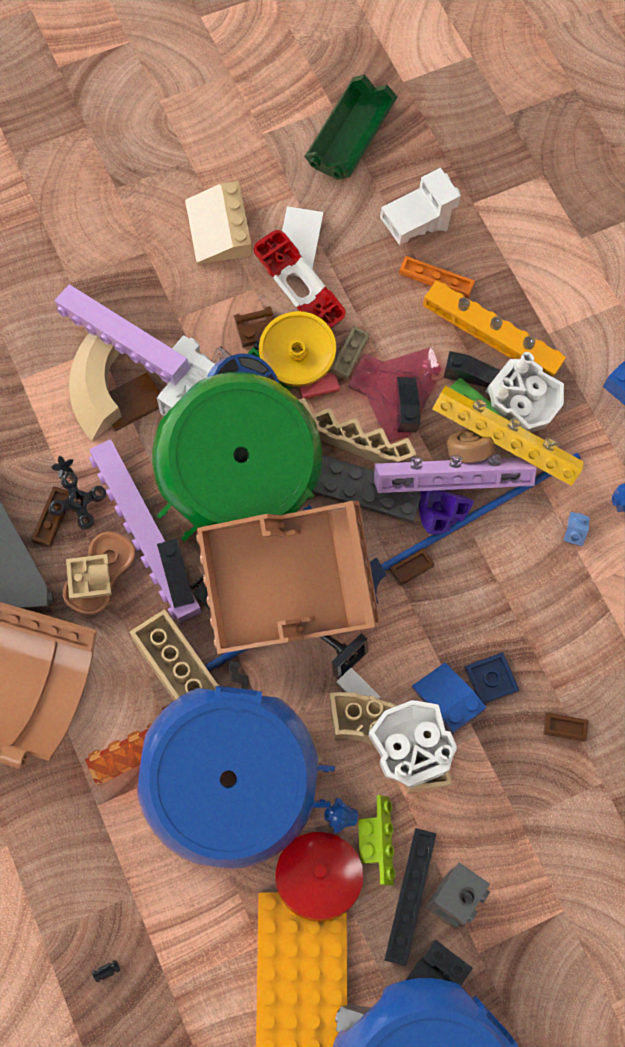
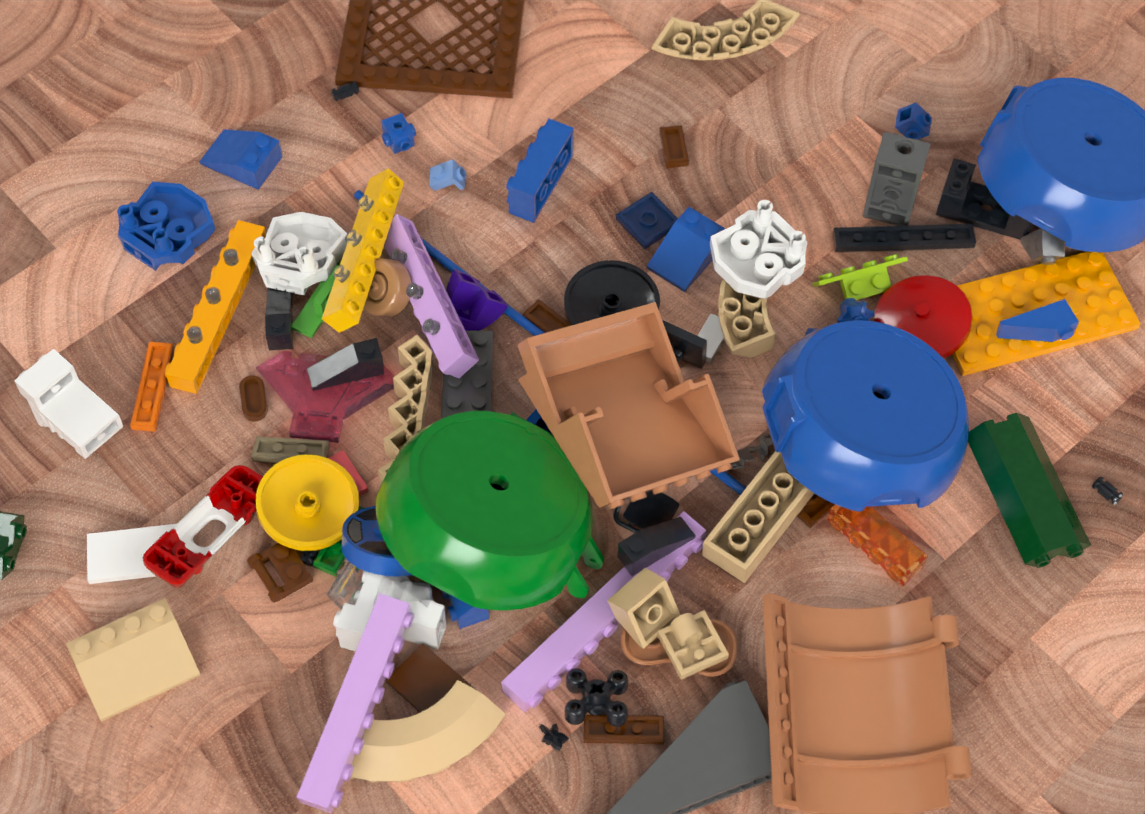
camera: 105 degrees left, 10 degrees down
none -> blue brick [117,182,215,271]
none -> reddish brown tile [239,375,268,422]
none -> blue brick [506,118,574,223]
none -> black dish [564,260,660,326]
none -> tan slope [607,568,680,649]
none -> blue brick [895,102,932,139]
none -> dark green panel [968,413,1091,568]
none -> blue slope [996,299,1079,342]

